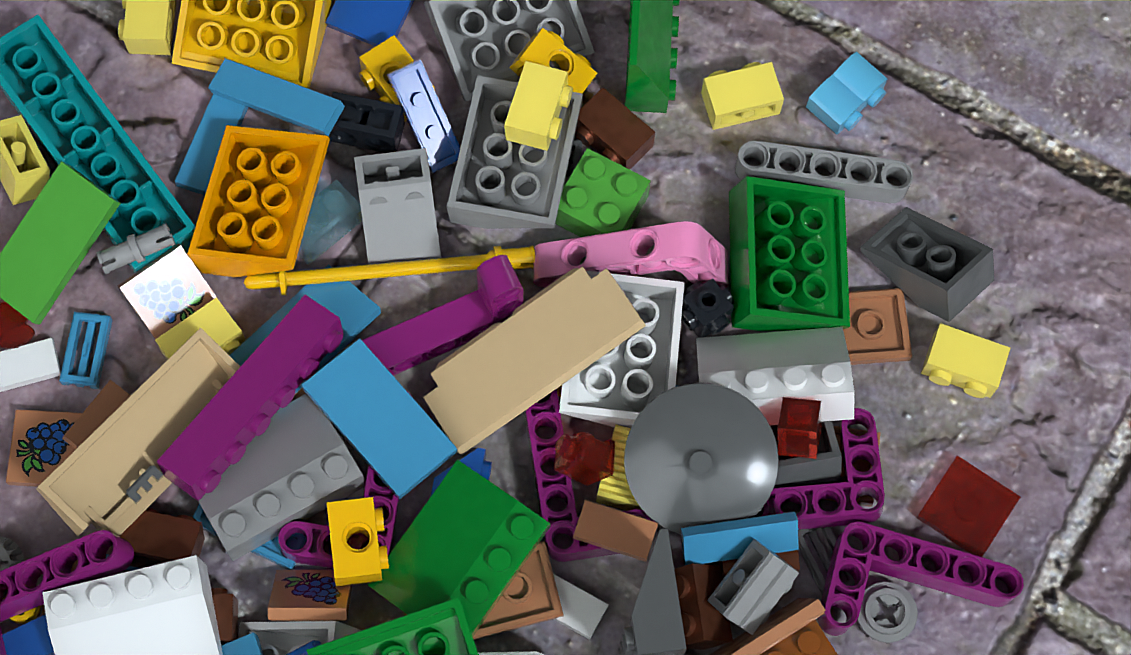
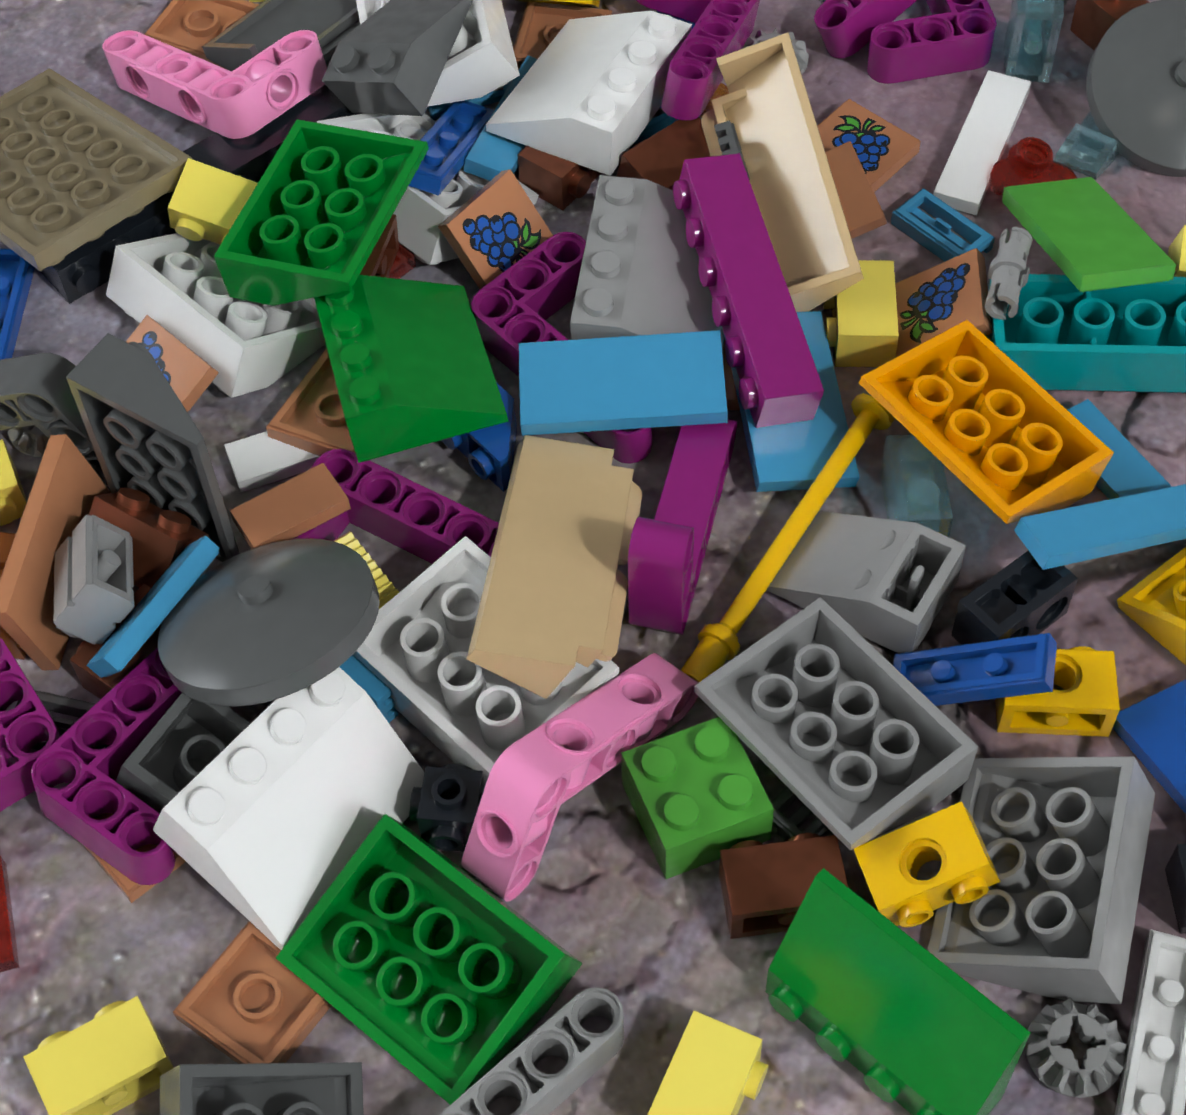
camera: 135 degrees right, 15 degrees down
yellow brick [327,497,389,586] -> none
light yellow brick [504,61,573,151] -> none
clear red brick [554,432,615,486] -> none
clear red brick [778,397,821,459] -> none

